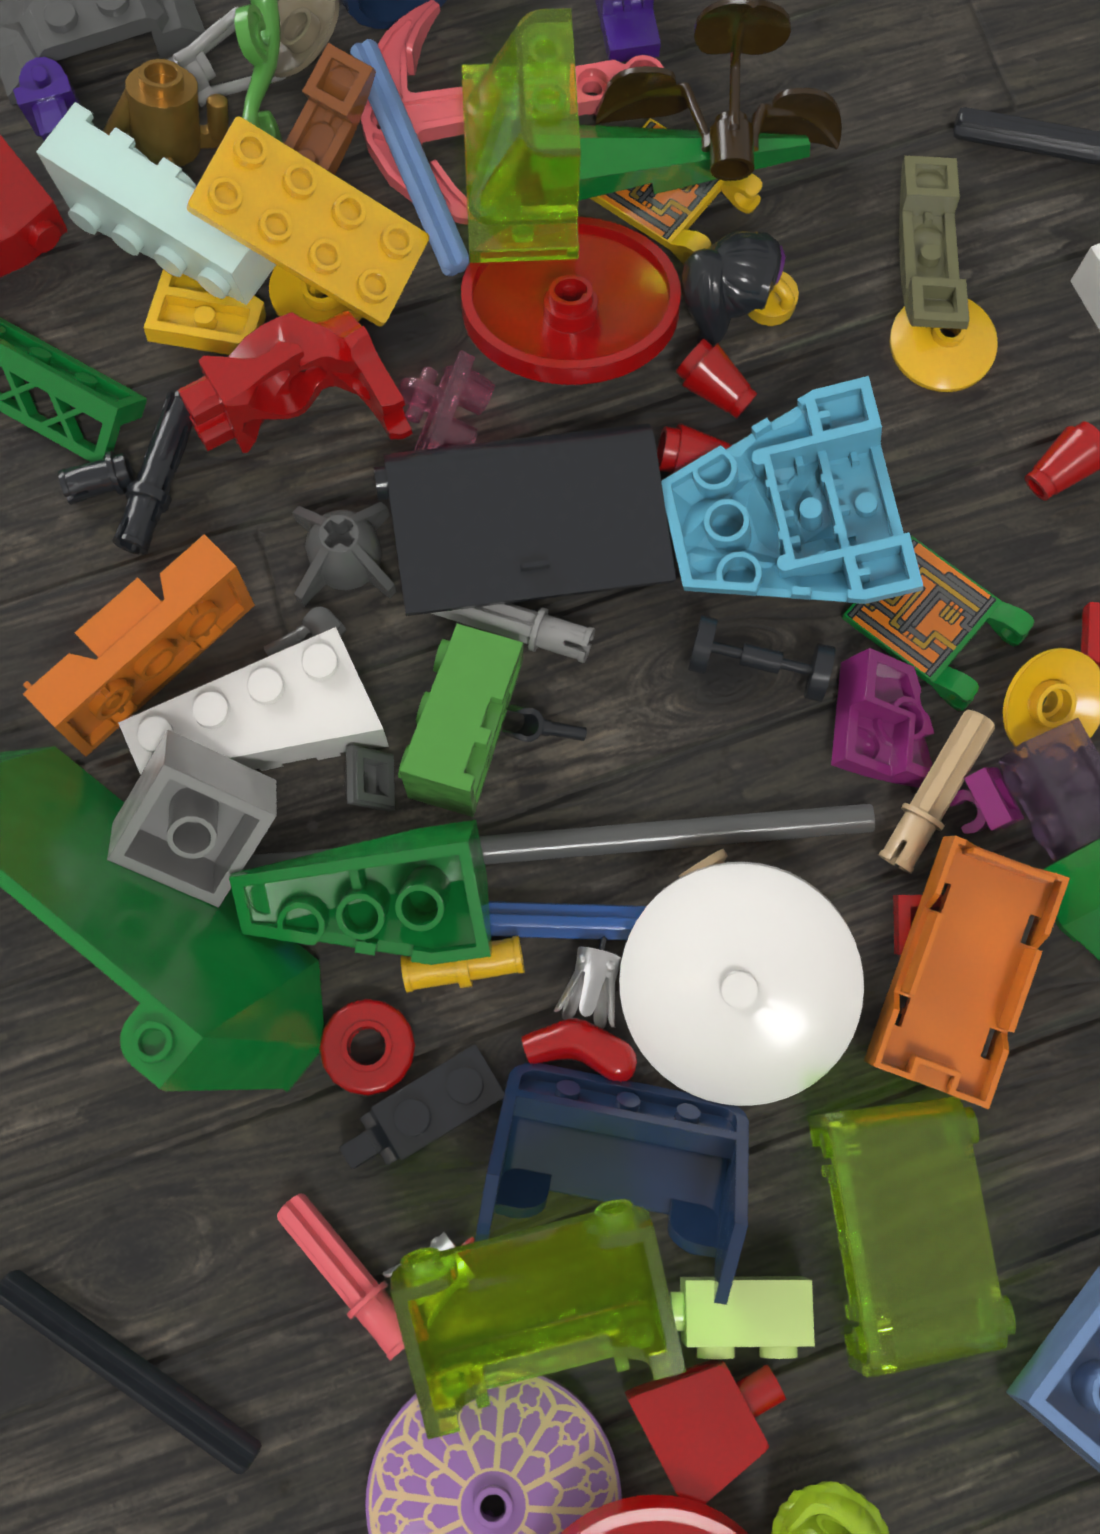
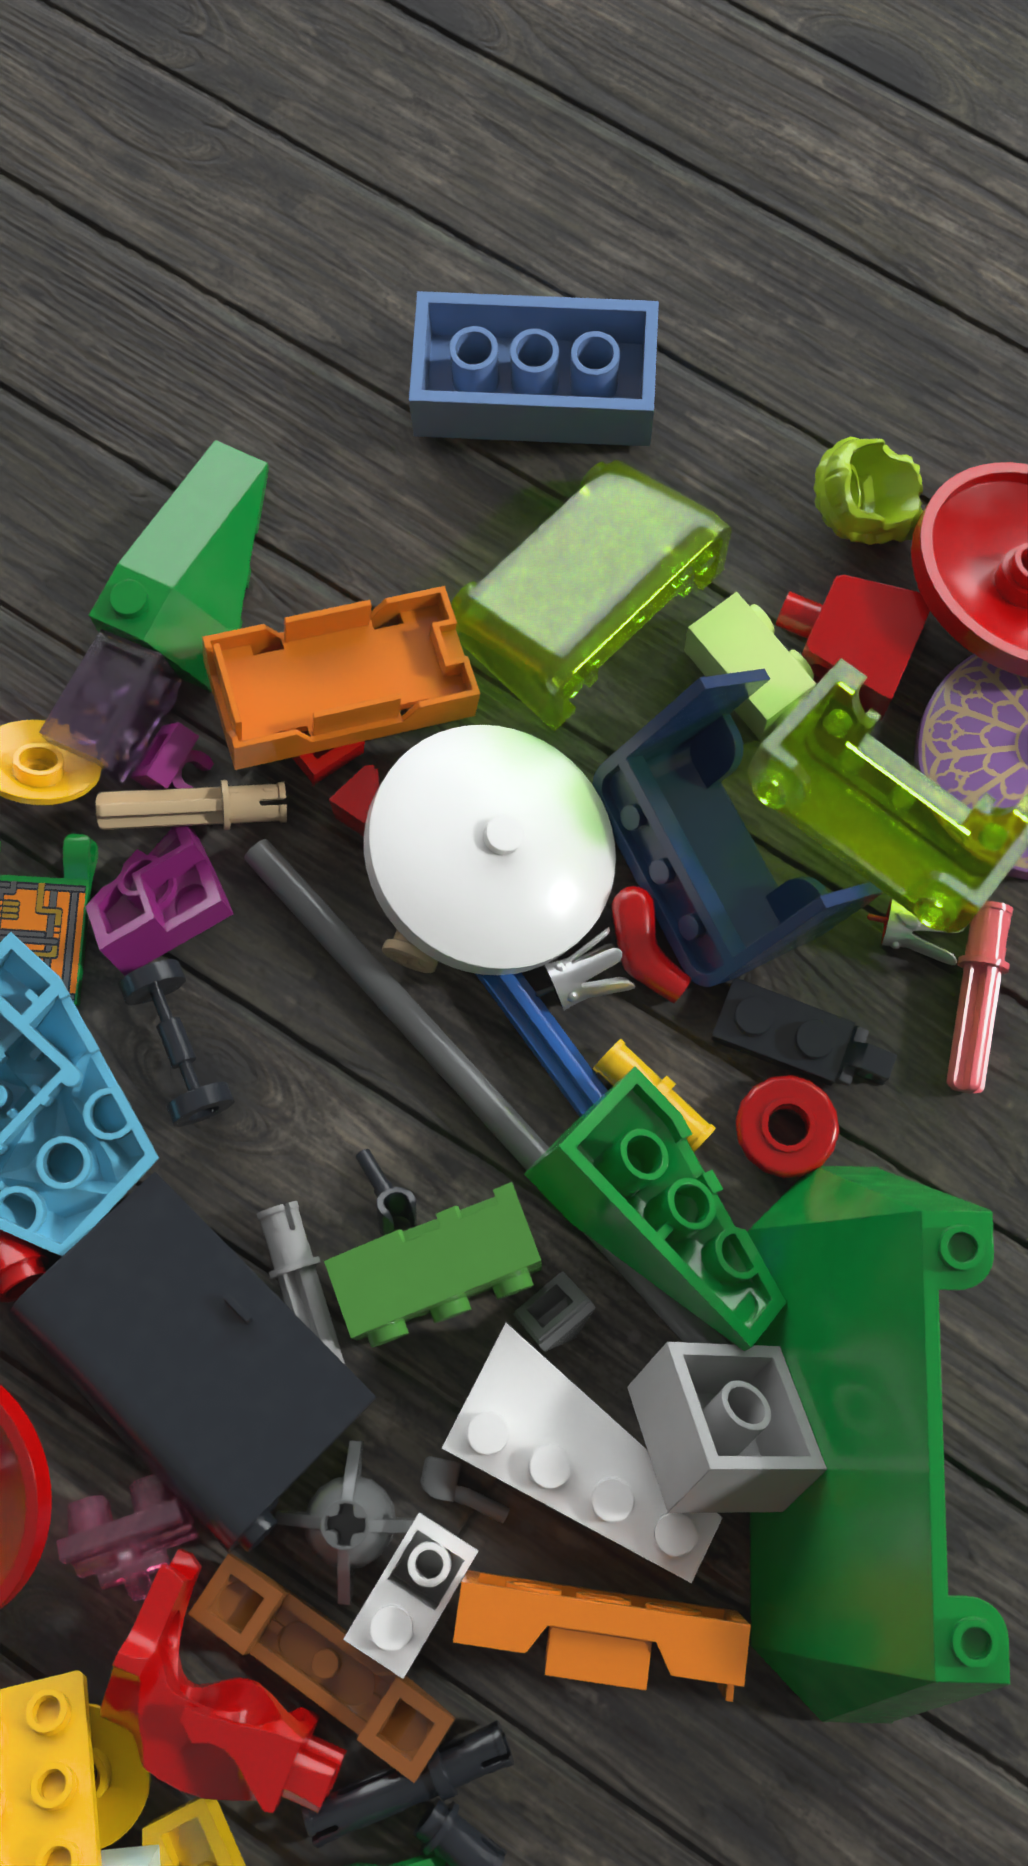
camera: 120 degrees left, 0 degrees up
none -> dark orange slope [188,1553,456,1783]
none -> red slope [329,765,381,837]
none -> white slope [343,1513,479,1678]

